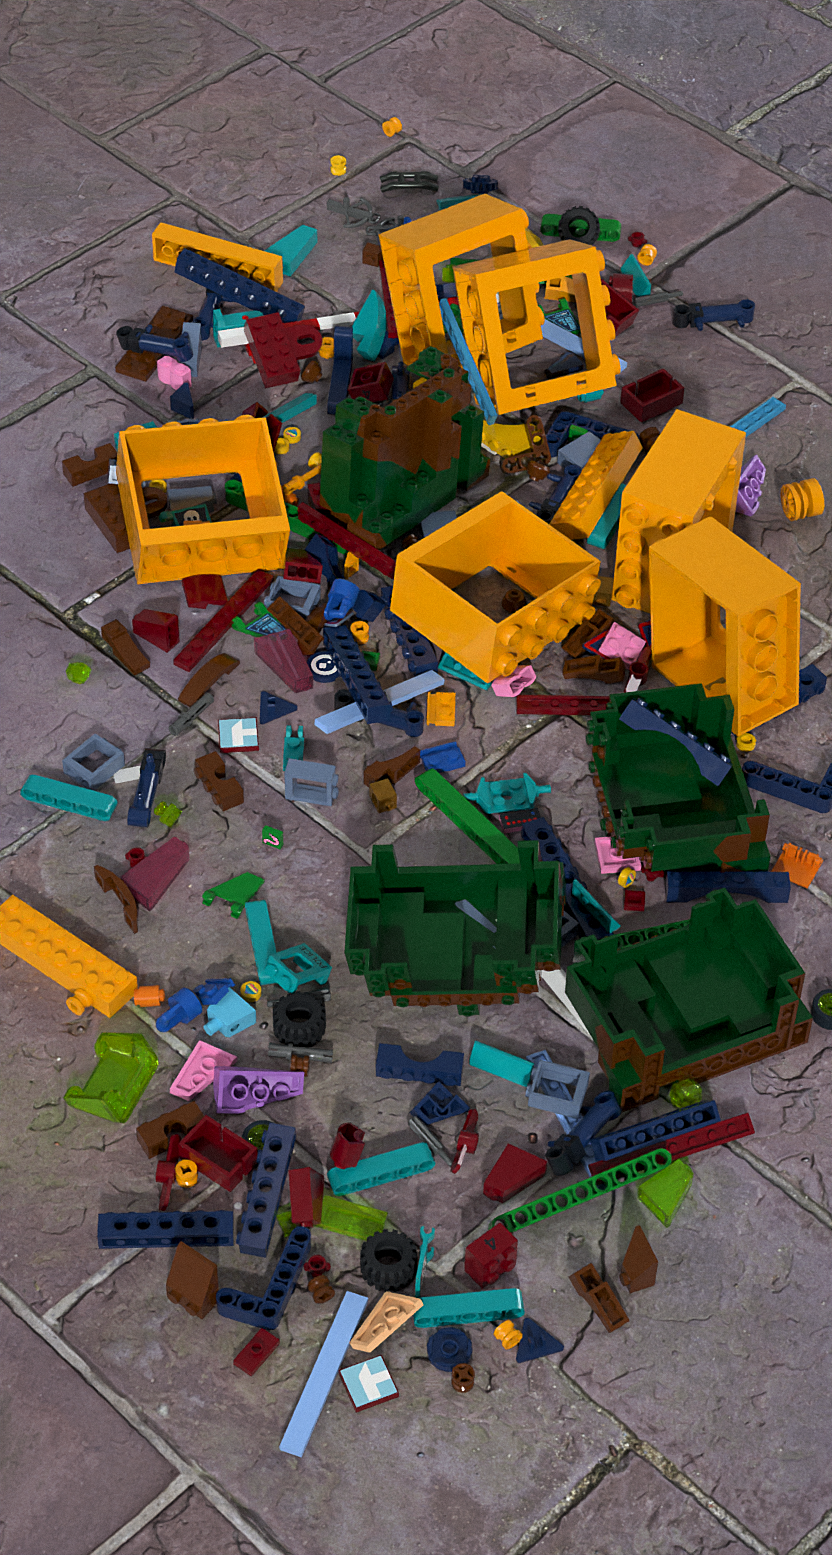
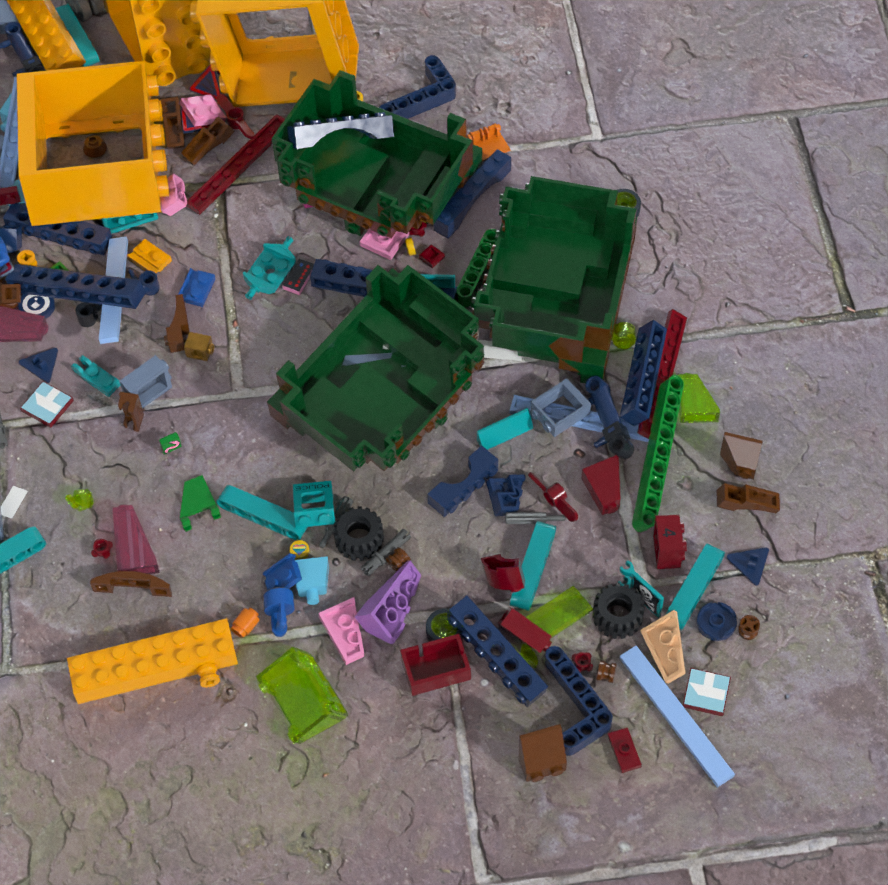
camera: 50 degrees left, 10 degrees up
dark blue brick [97,1210,234,1249] -> none
dark blue piece [127,748,166,828] -> none
reddish brown arch [136,1101,204,1159] -> none
dark red piece [156,1134,181,1212] -> none
light orange wheel [175,1160,198,1188] -> none
reddish brown arch [194,751,244,811] -> none
green beam [414,768,520,864] -> none
light orange wheel [493,1320,523,1350] -> none
none -> reddish brown hinge [118,392,144,432]

